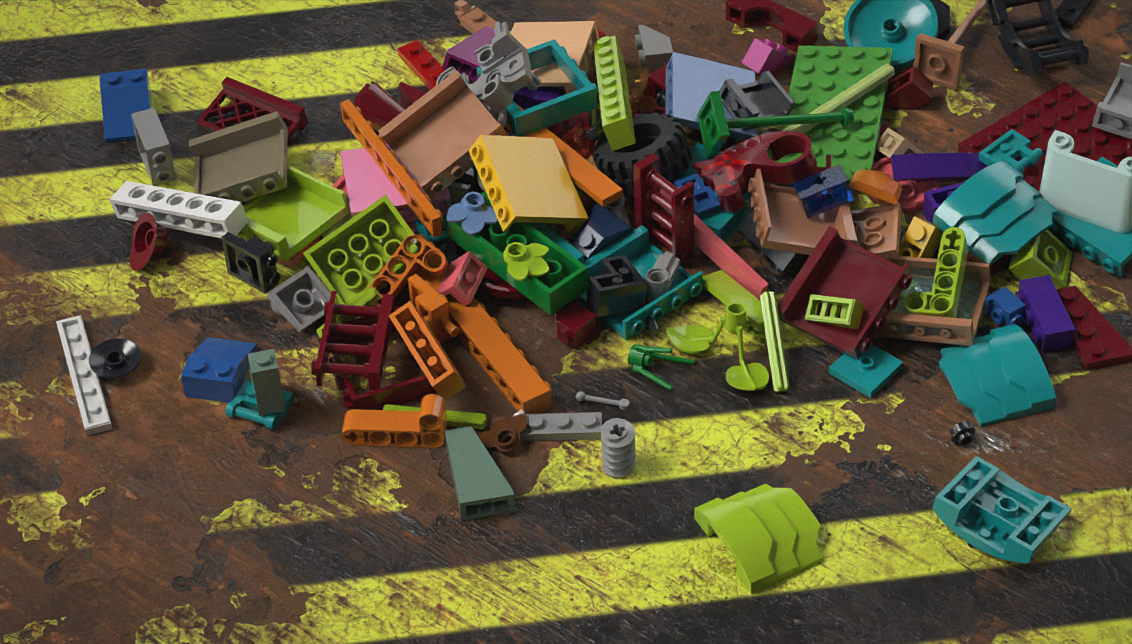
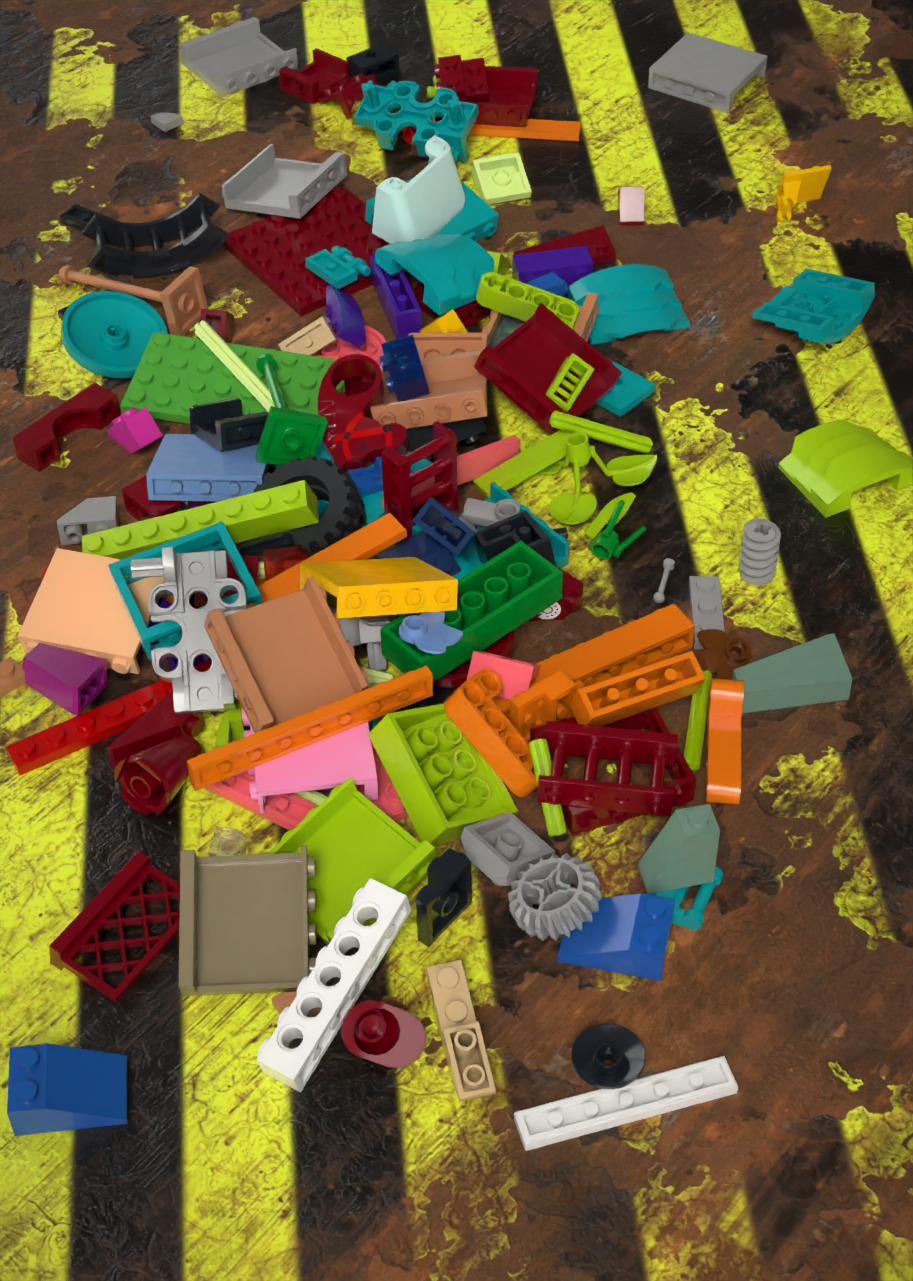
camera: 90 degrees left, 0 degrees up
light grey window [131,108,176,186] -> none
lime plate [503,242,549,281] -> none
orange tile [849,169,902,205] -> none
black plate [950,421,976,446] -> none
none -> dark blue slope [413,497,477,557]
none -> tan slope [426,960,496,1101]
none -> light grey gear [508,852,602,941]
none -> lime slope [584,492,636,539]

